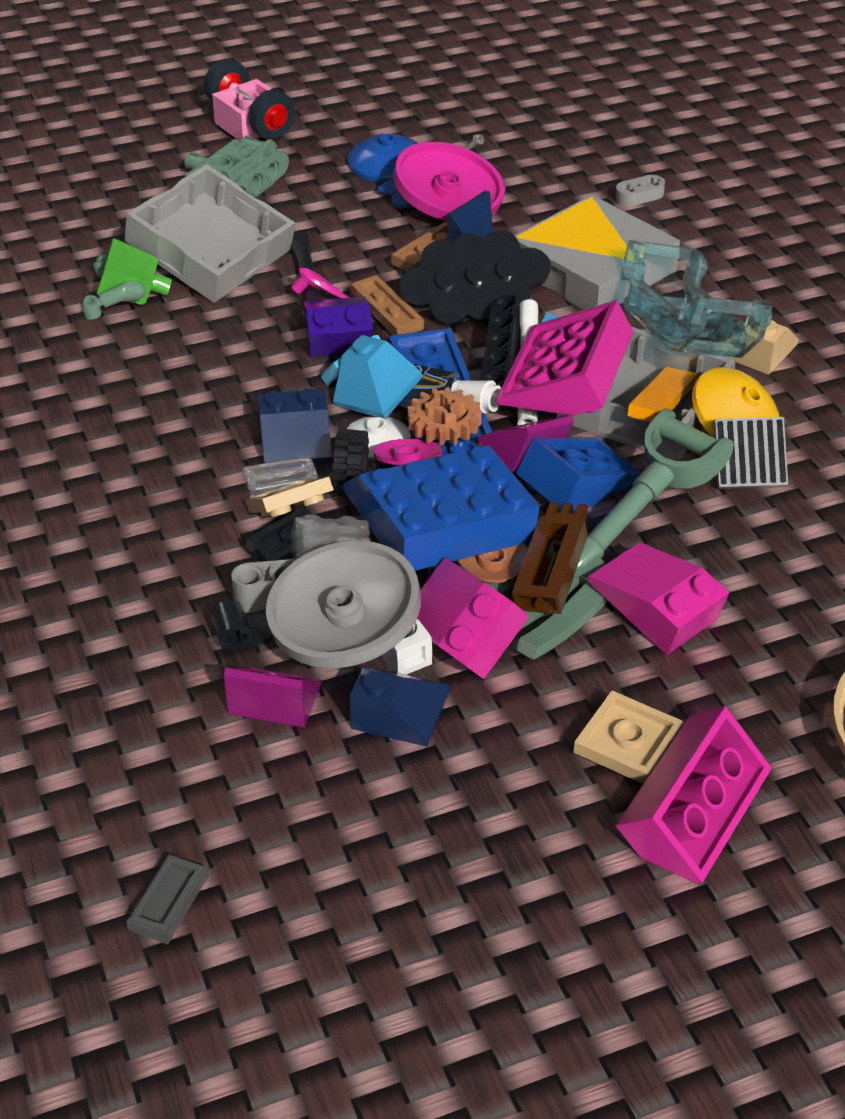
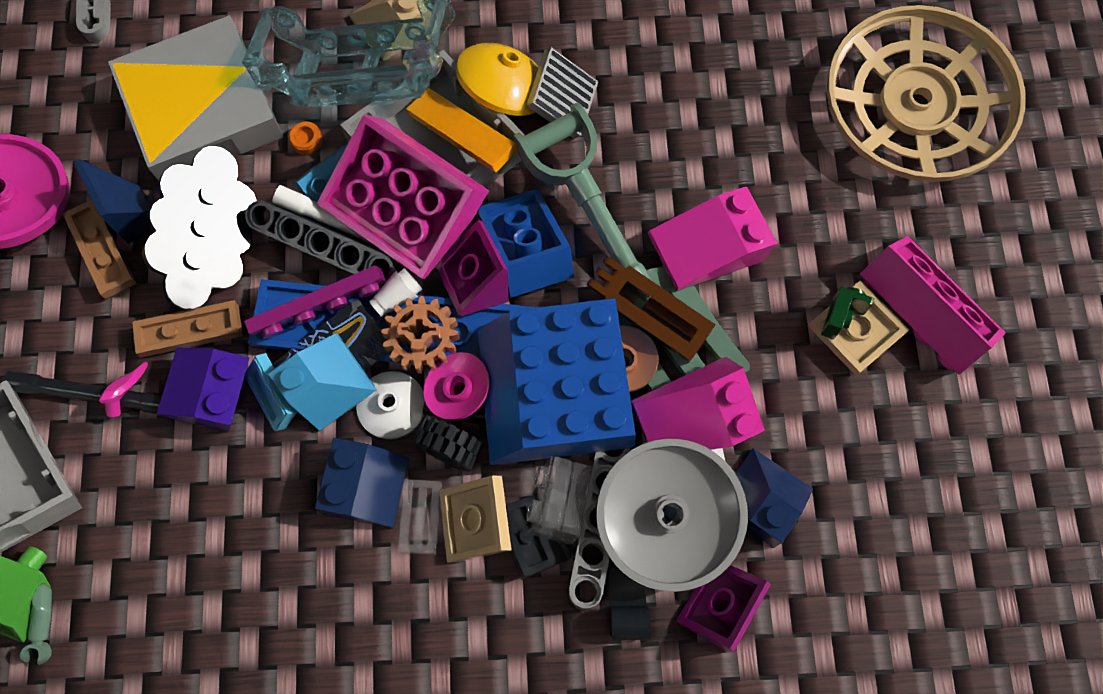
camera: 70 degrees left, 30 degrees up
none -> magenta plate [244,265,386,339]
none -> dark green bracket [820,286,874,340]

